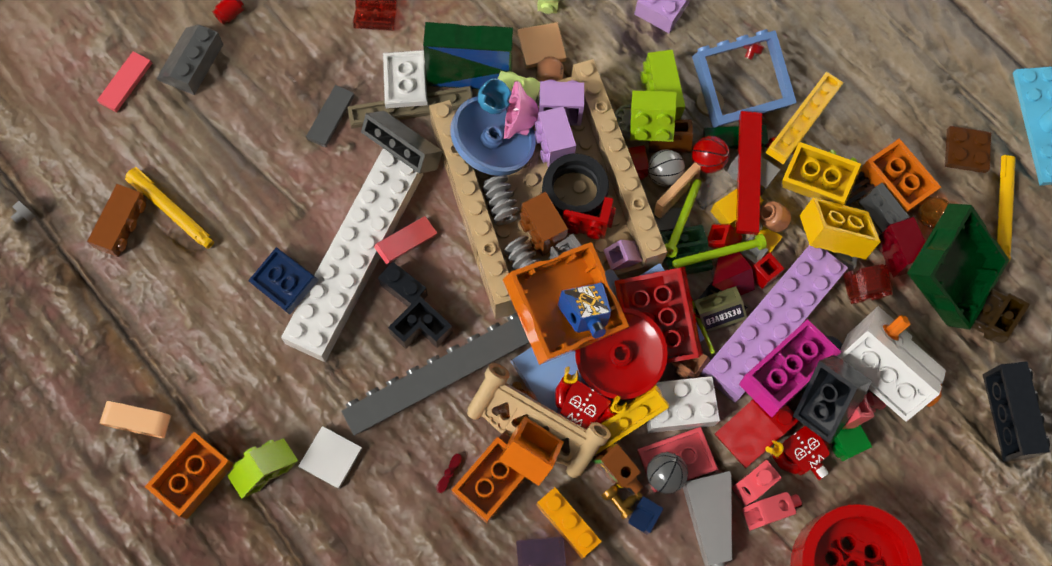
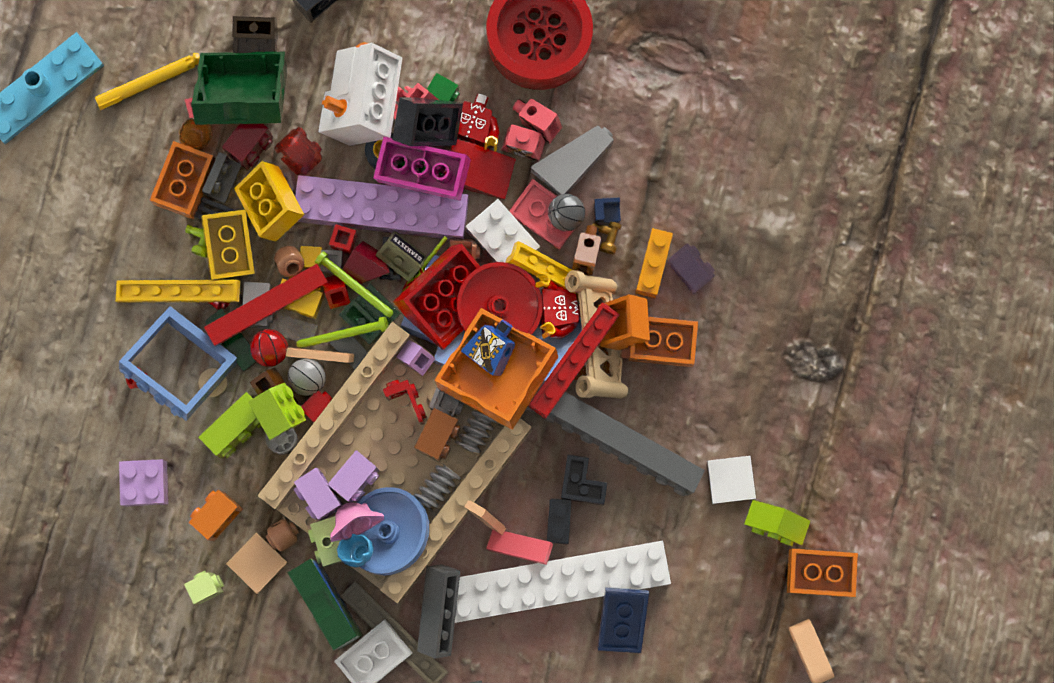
camera: 120 degrees left, 10 degrees up
dark red piece [436,454,462,493] -> none
black tyre [542,153,609,219] -> none
reddish brown plate [945,126,991,173] -> none
none -> orange brick [188,490,243,541]
none -> light nougat tile [464,500,506,535]
none -> red tile [528,302,620,419]

